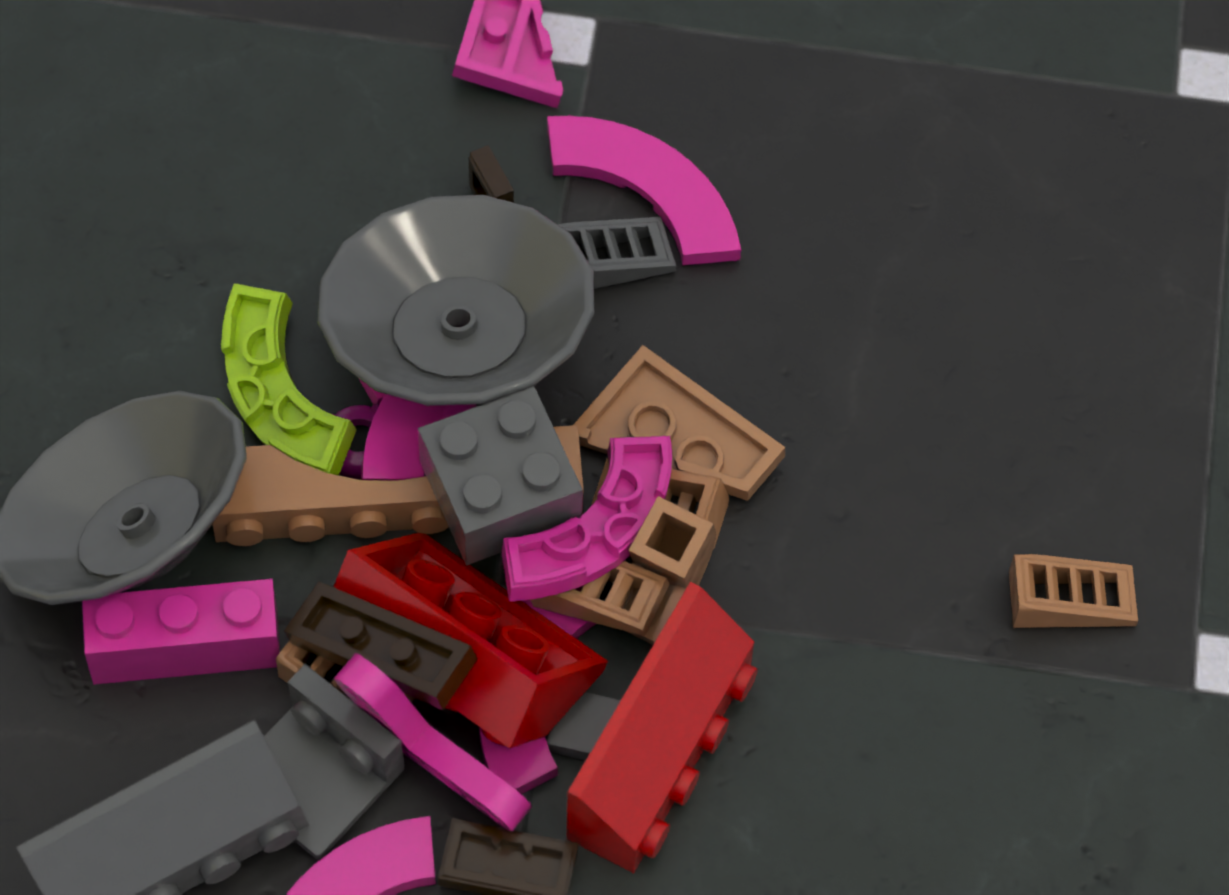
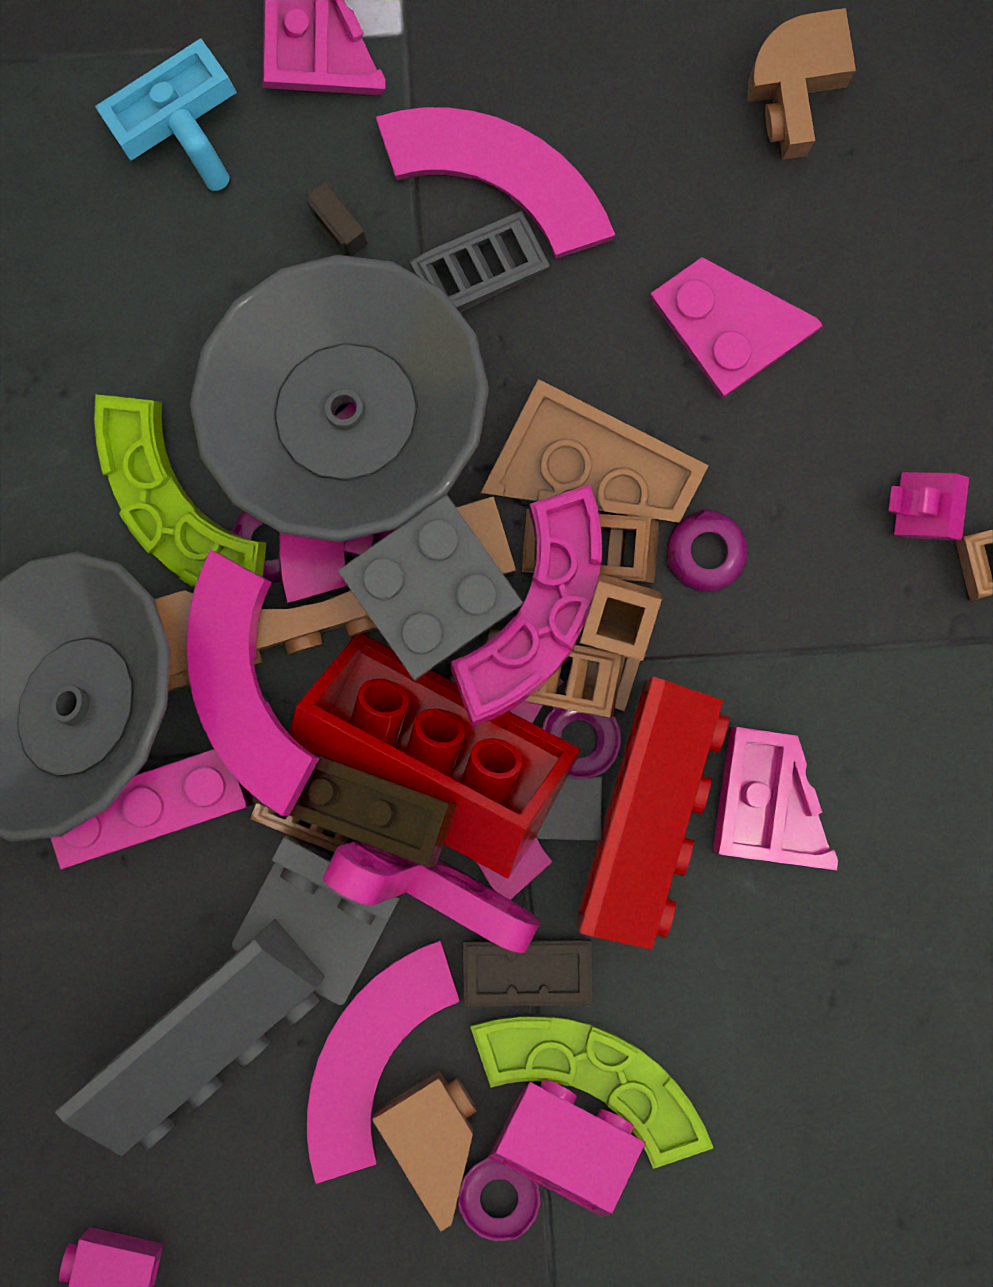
camera: 15 degrees left, 25 degrees up
none -> medium azure plate [95,38,237,191]
none -> dark pink tile [186,550,320,816]
none -> magenta piece [541,707,621,780]
none -> dark pink wing [649,257,823,399]
none -> magenta piece [667,508,747,592]
none -> wing [712,726,838,871]
none -> medium nougat brick [747,8,856,160]
none -> dark pink tile [889,472,969,541]

